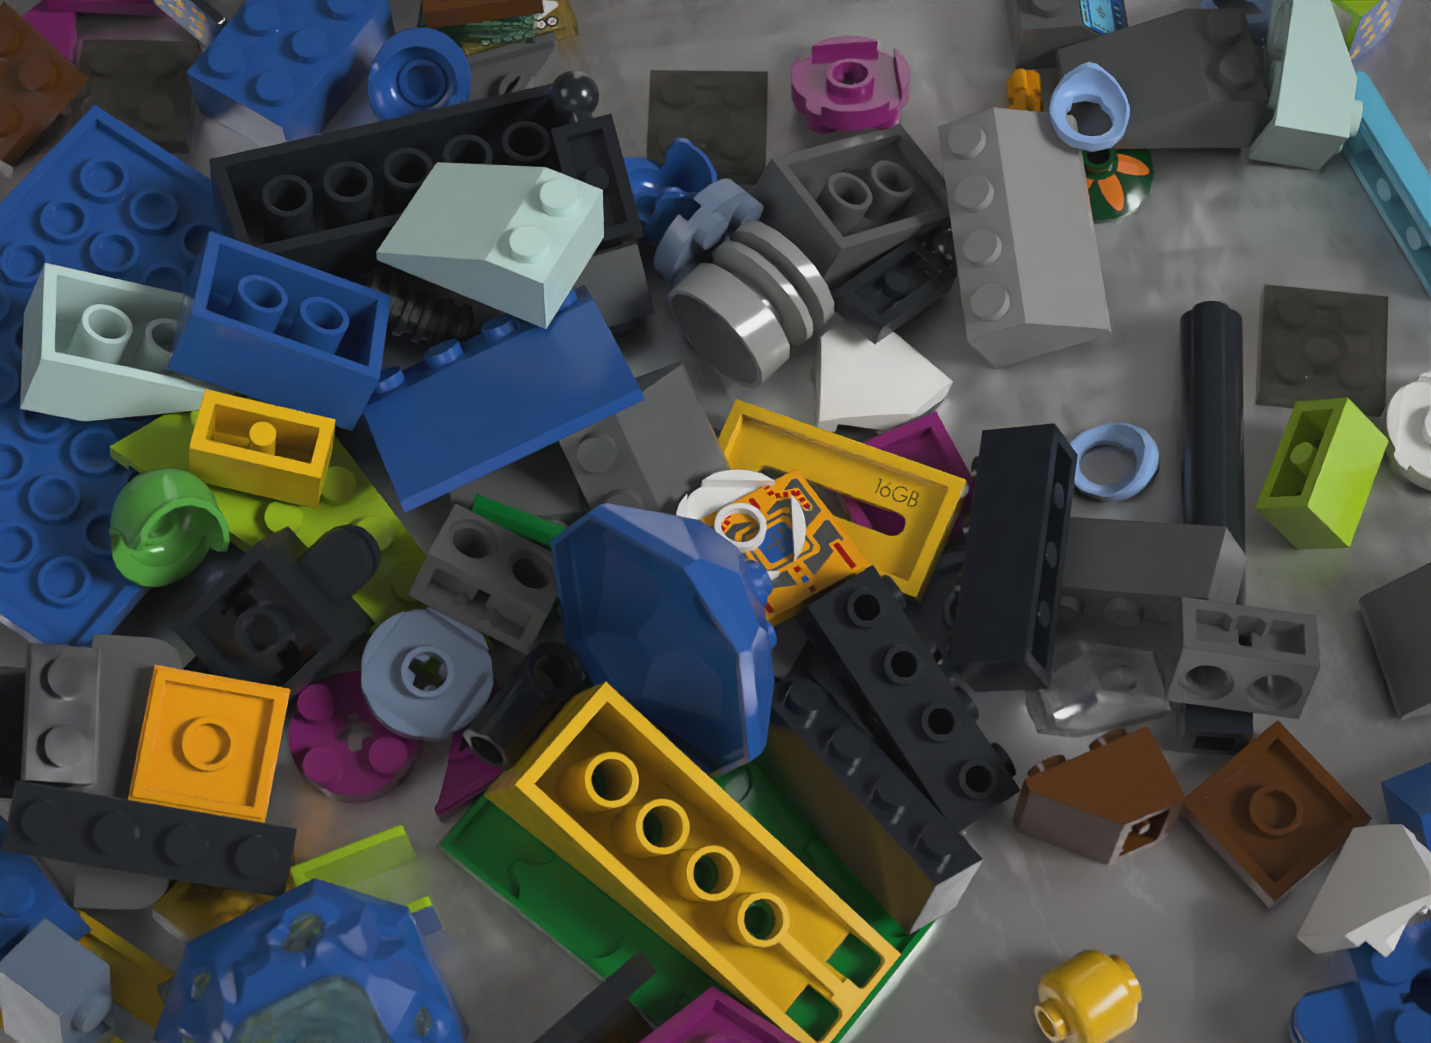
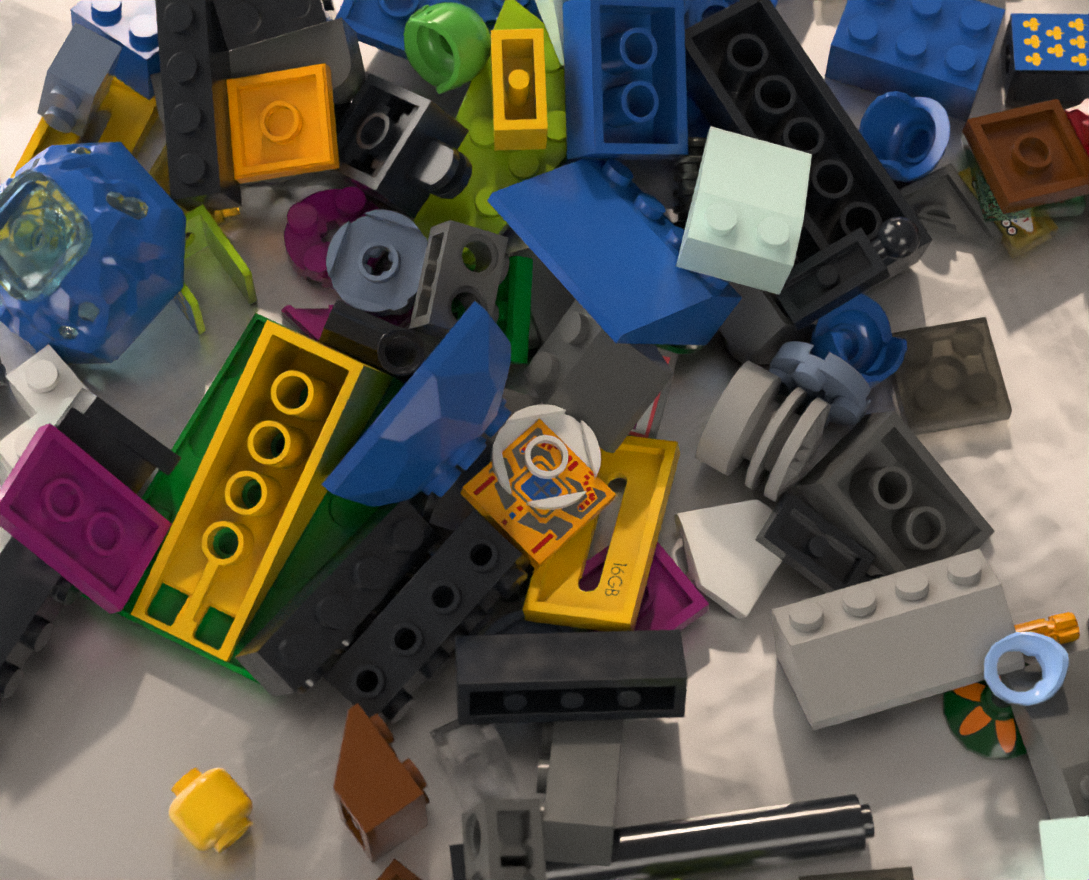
camera: 75 degrees right, 0 degrees up
magenta plate [791,36,910,134] -> none
light blue piece [1070,423,1160,501] -> none

